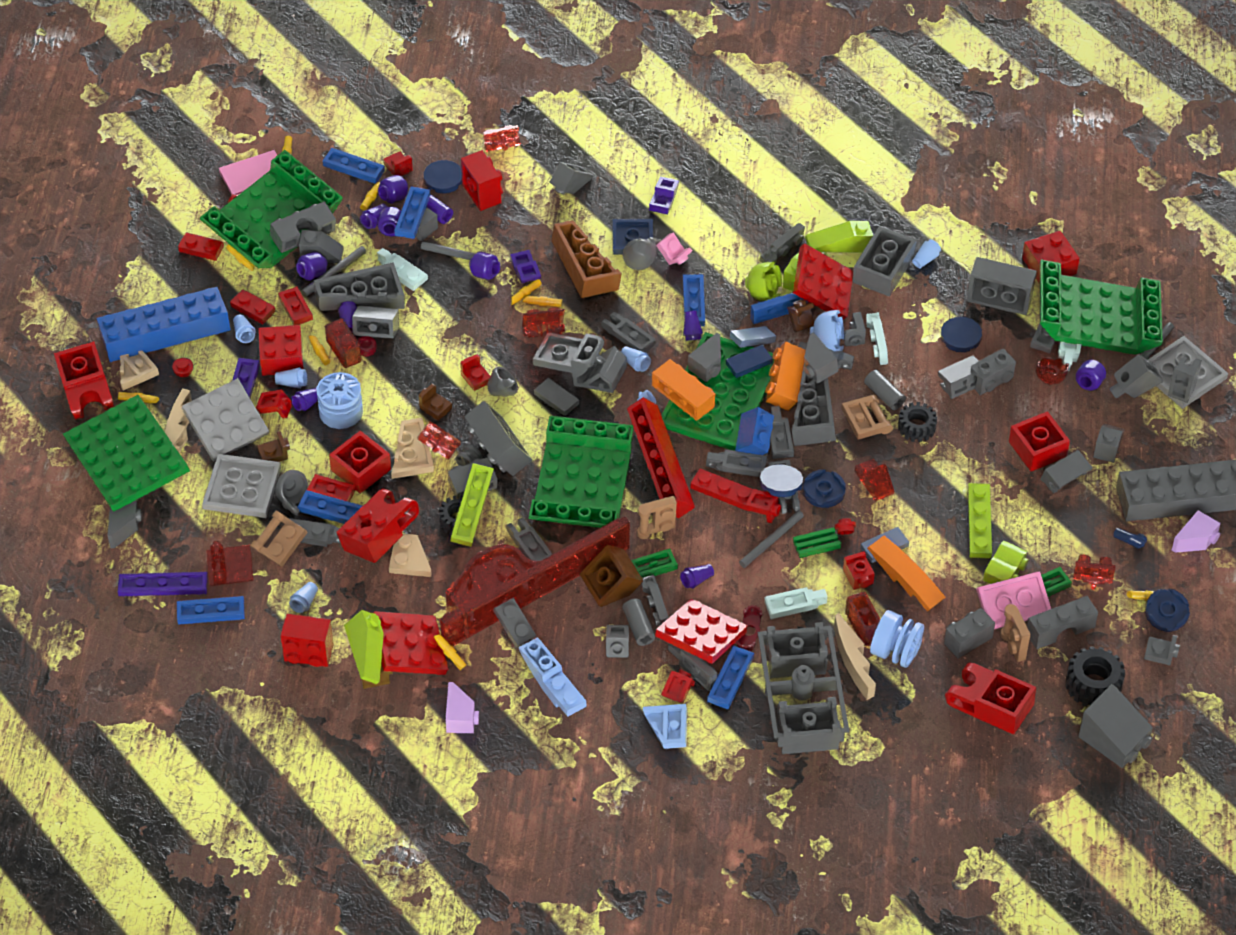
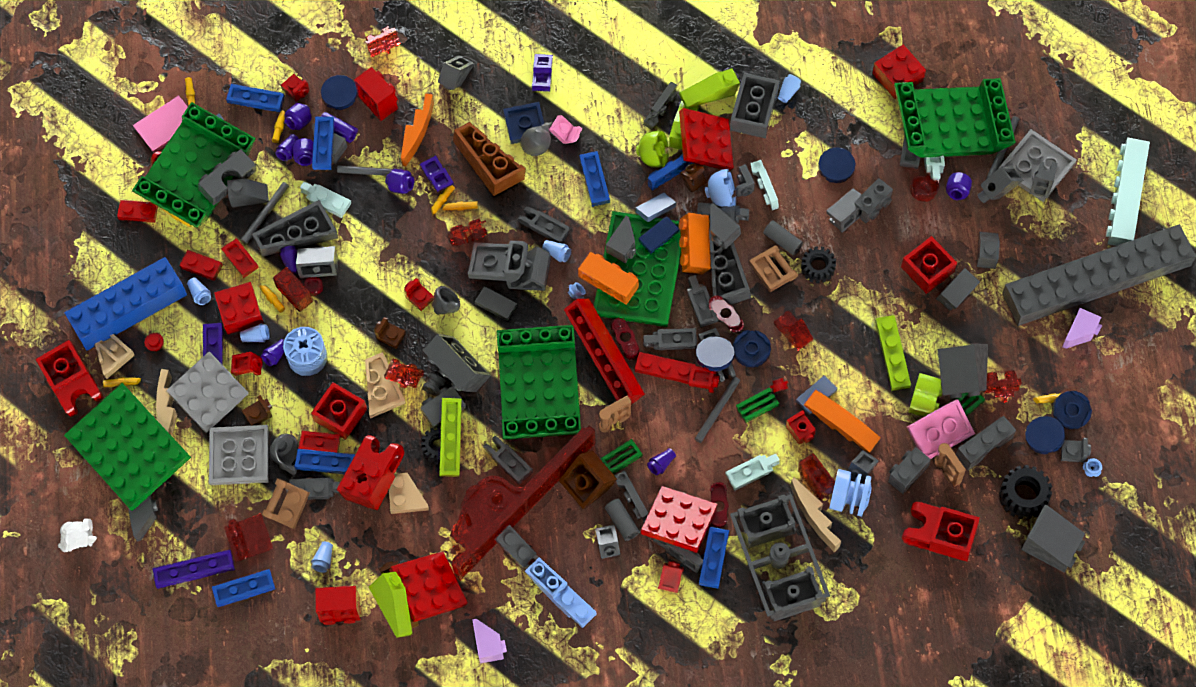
camera: 10 degrees left, 15 degrees up
dark purple head [296,251,327,281] -> none
yellow piece [434,635,466,670] -> none
light blue wing [643,704,687,749] -> none
dark purple cone [683,310,703,341] -> none
blue brick [735,407,774,455] -> none
dark grey brick [967,257,1037,316] -> none
dark blue arm [1113,528,1147,549] -> none
none -> white hair [58,519,97,552]
none -> orange slope [401,94,434,166]
none -> dark red piece [611,318,640,360]
none -> piece [708,295,744,333]
none -> dark grey bracket [847,450,879,483]
none -> dark grey slope [937,344,988,399]
none -> dark blue tile [1025,416,1065,454]
none -> light blue plate [1083,458,1102,477]

